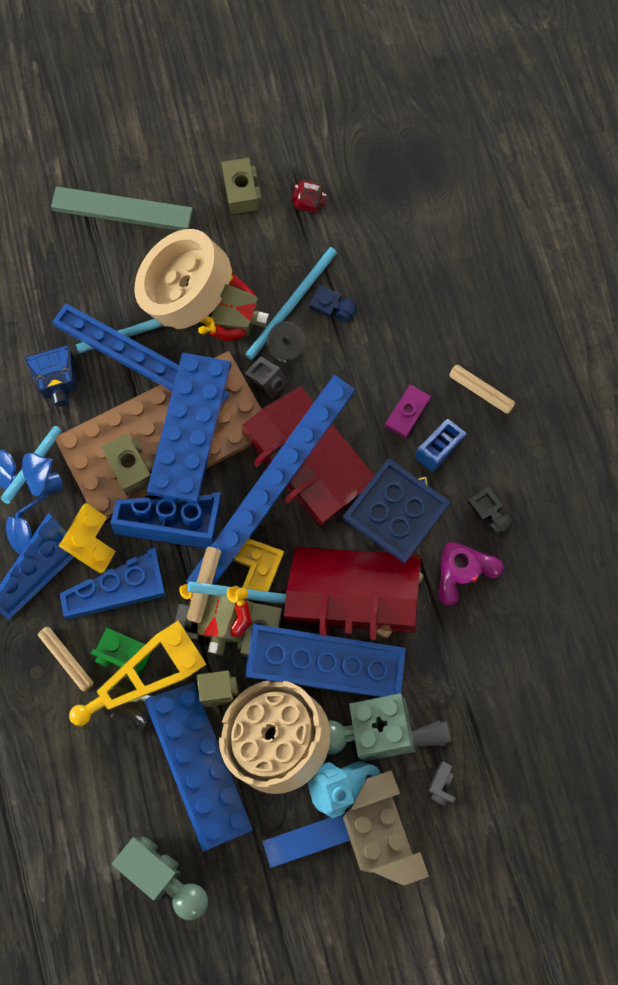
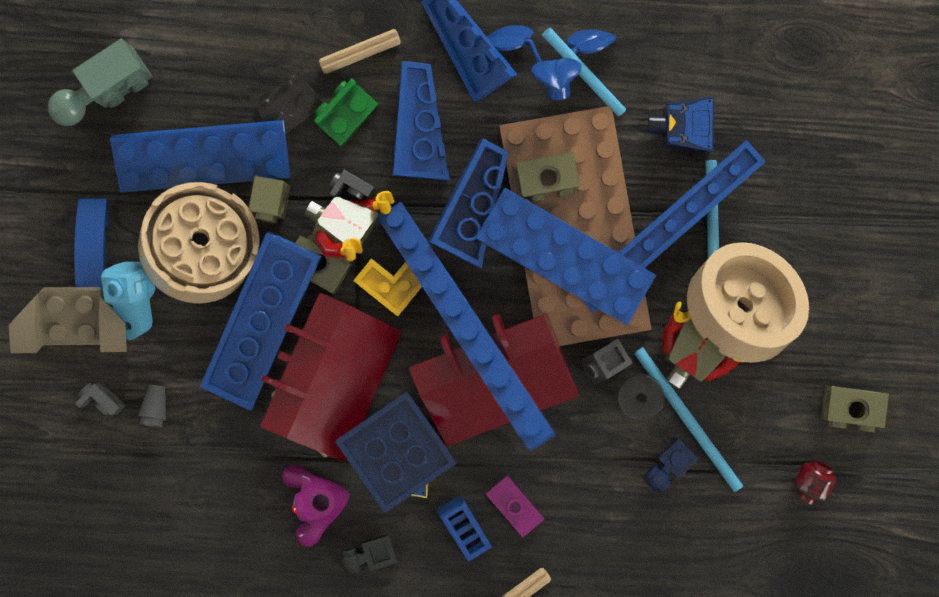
camera: 105 degrees right, 15 degrees up
sand green tile [51,186,193,231] -> none
yellow plate [59,503,116,574] -> none
yellow plate [69,620,207,726] -> none
tan axle [187,547,221,623] -> none
medium azure bar [187,581,286,604] -> none
sand green brick [327,693,415,762] -> none

